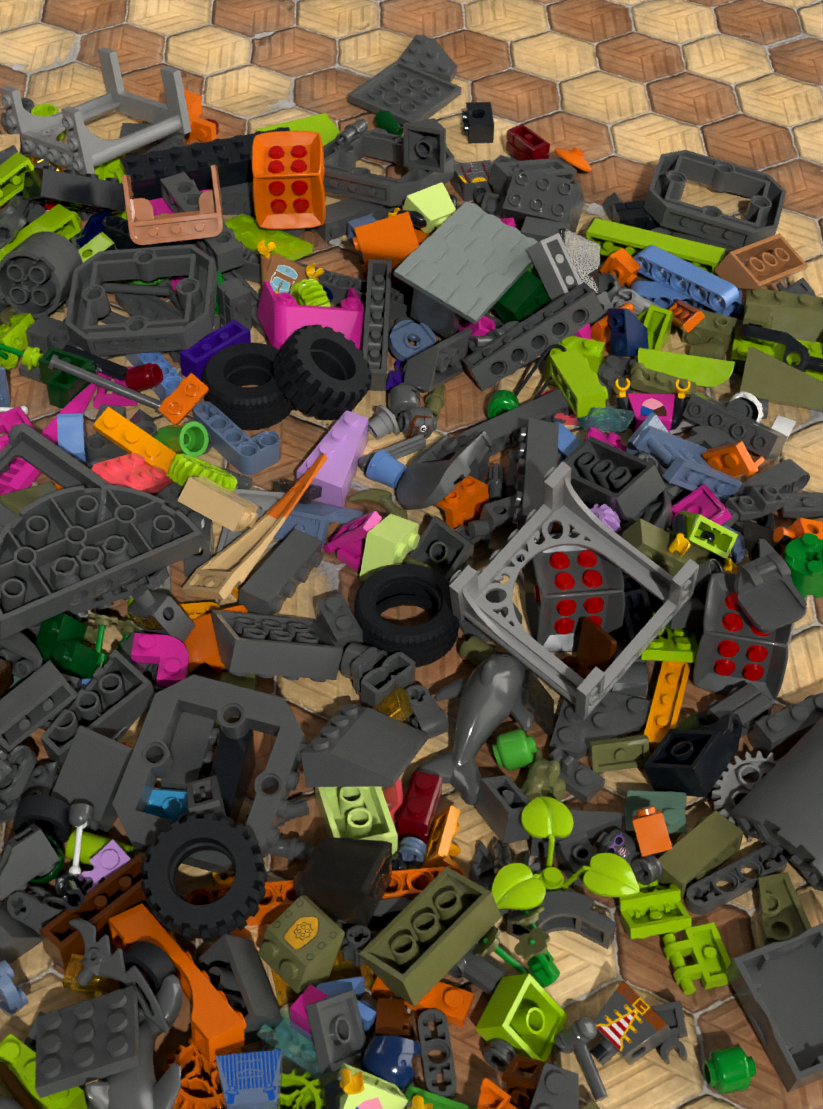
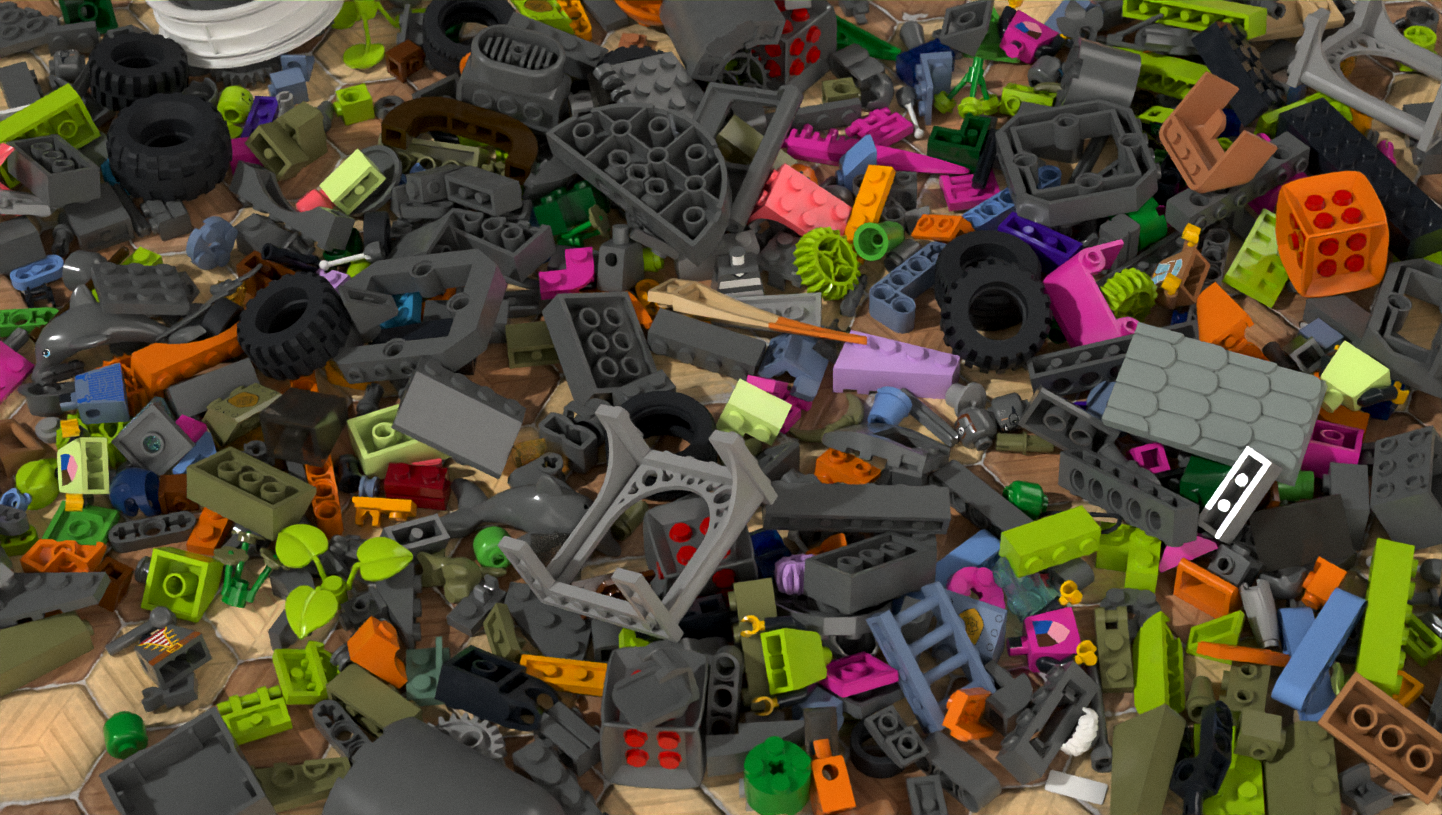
camera: 85 degrees right, 0 degrees up
dark grey bar [48,354,163,414] -> none
dark red brick [125,363,163,392] -> none
tan brick [177,477,259,532] -> none
dark blue slope [608,308,649,357] -> none

